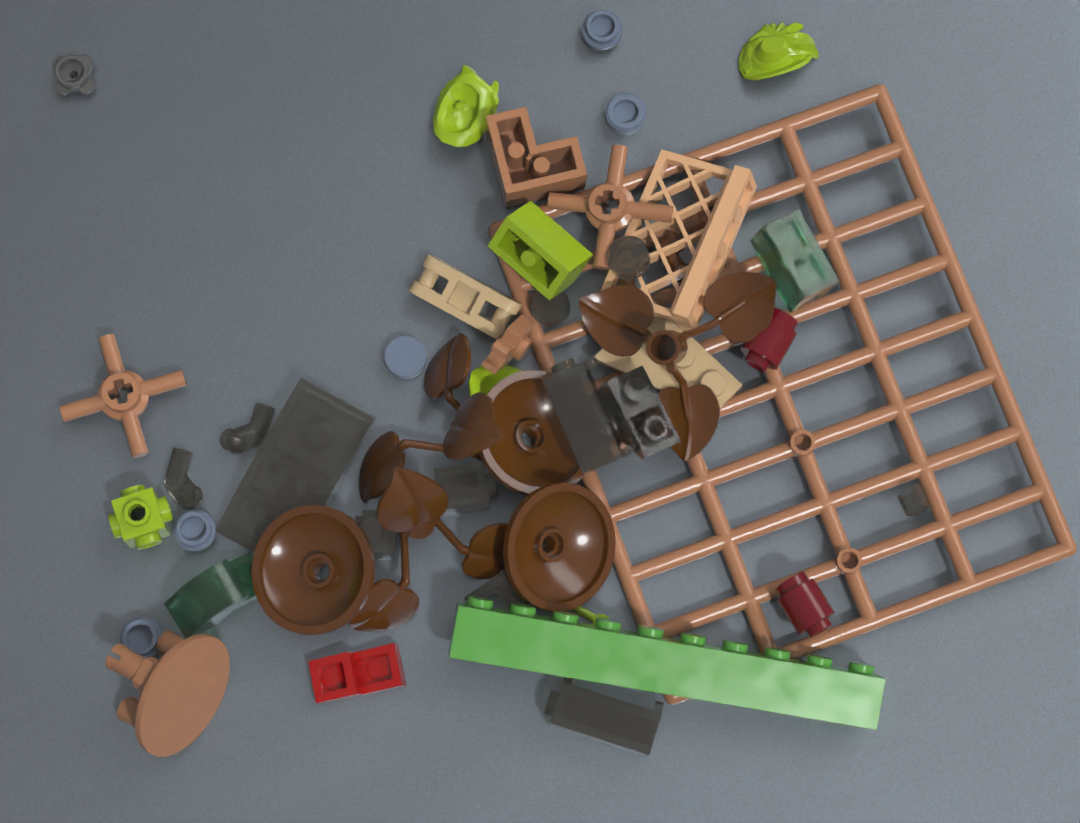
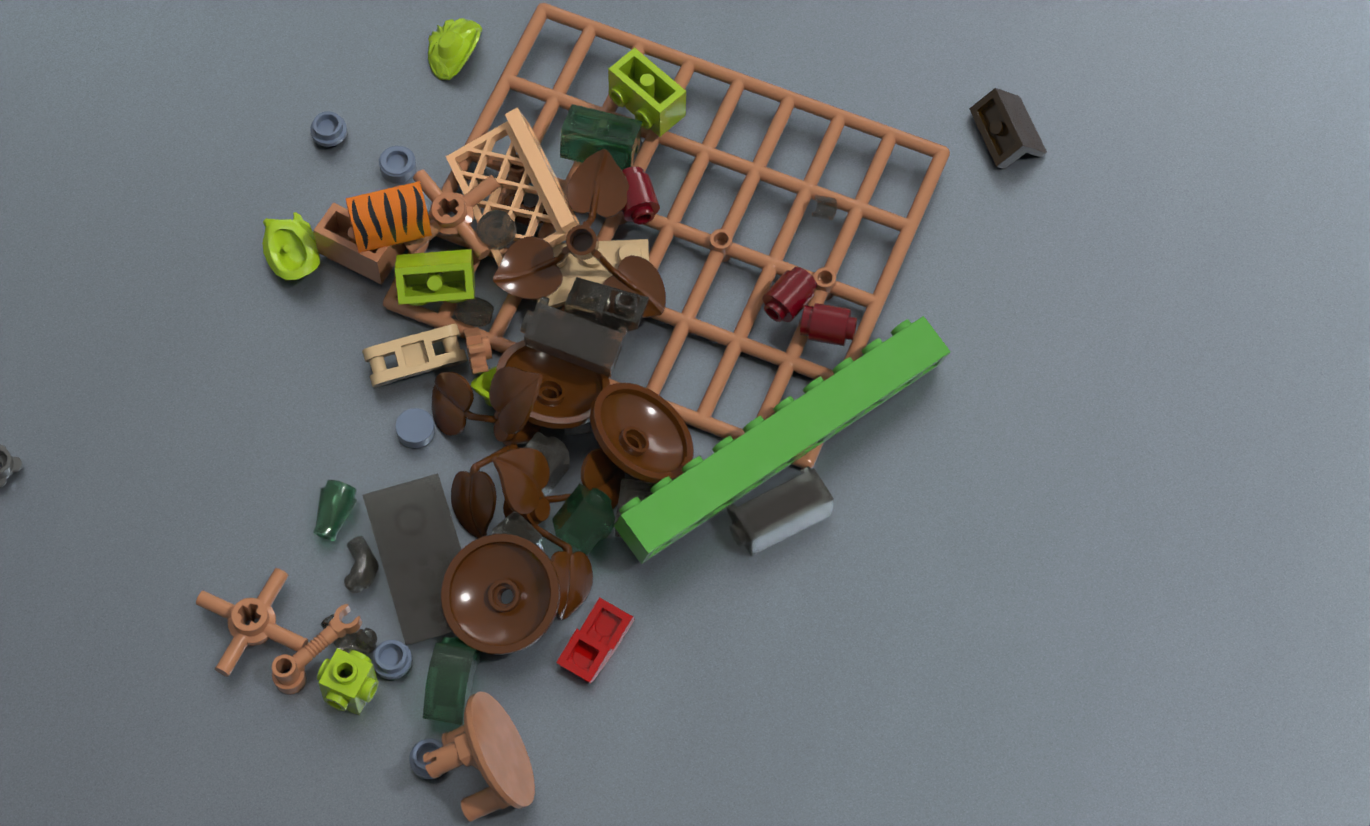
camera: 40 degrees left, 15 degrees down
none -> nougat brick [272,604,362,695]
none -> clear green cone [313,480,358,541]
none -> orange brick [346,181,432,253]
none -> clear green brick [552,483,615,555]
none -> lime brick [608,47,686,137]
none -> dark red brick [762,267,817,322]

